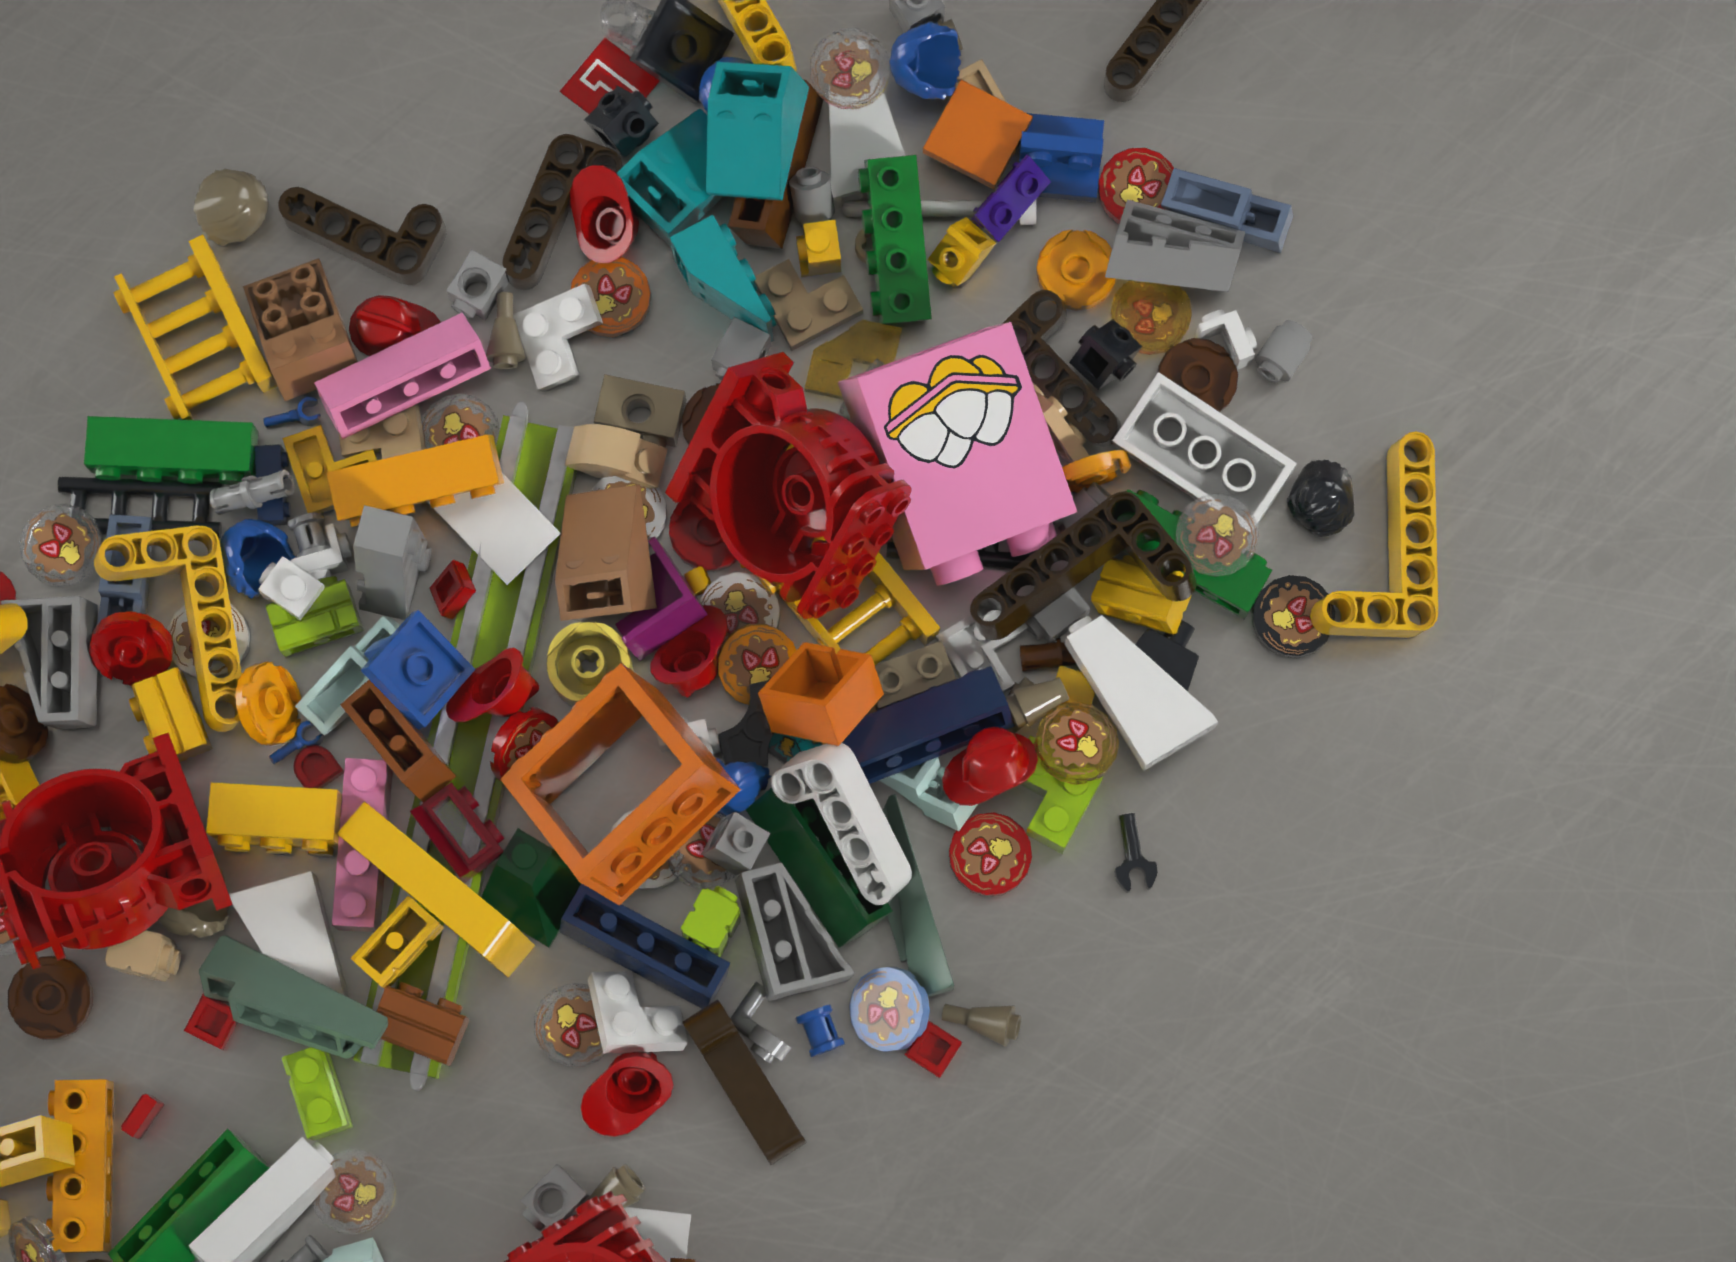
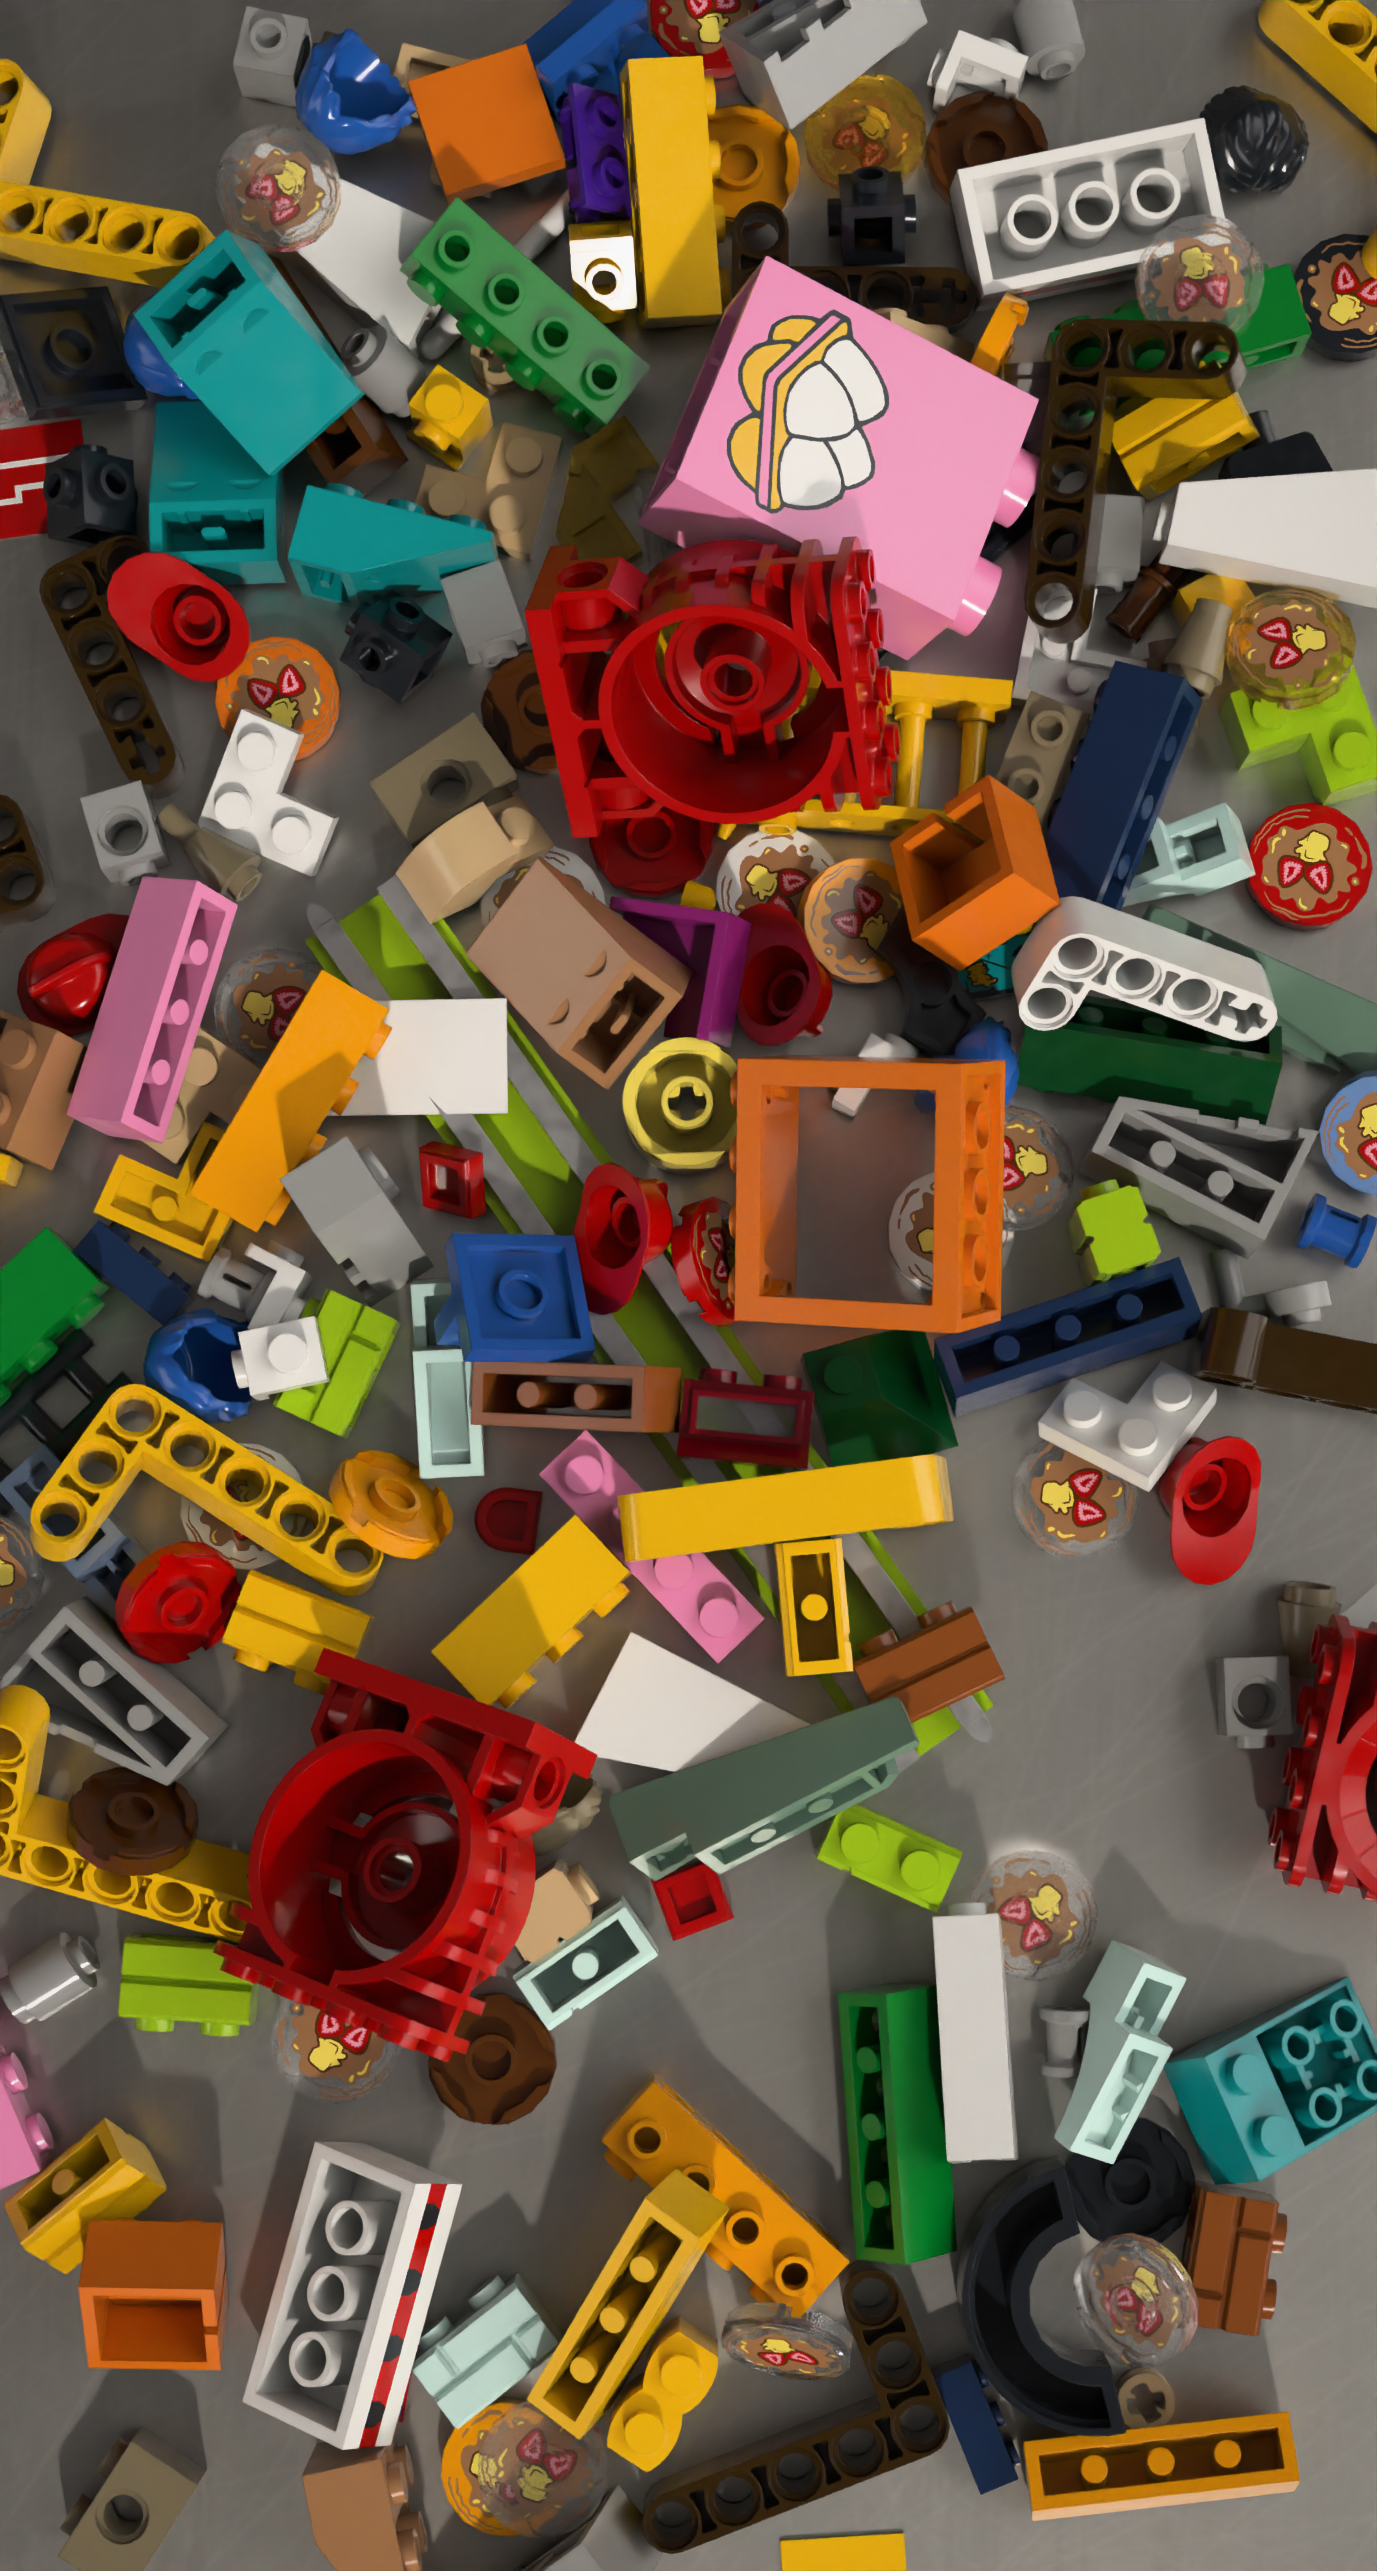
camera: 45 degrees left, 5 degrees up
red tile [121,1094,165,1140] -> none
light grey pin [210,470,295,515] -> none
blue hand [263,397,321,428] -> none
blue hand [269,721,324,765] -> none
light grey brick [701,812,770,876] -> none
red piece [942,727,1038,806] -> none
none -> black brick [339,590,453,704]
none -> light aqua brick [512,1895,659,2031]
none -> yellow brick [619,56,731,329]

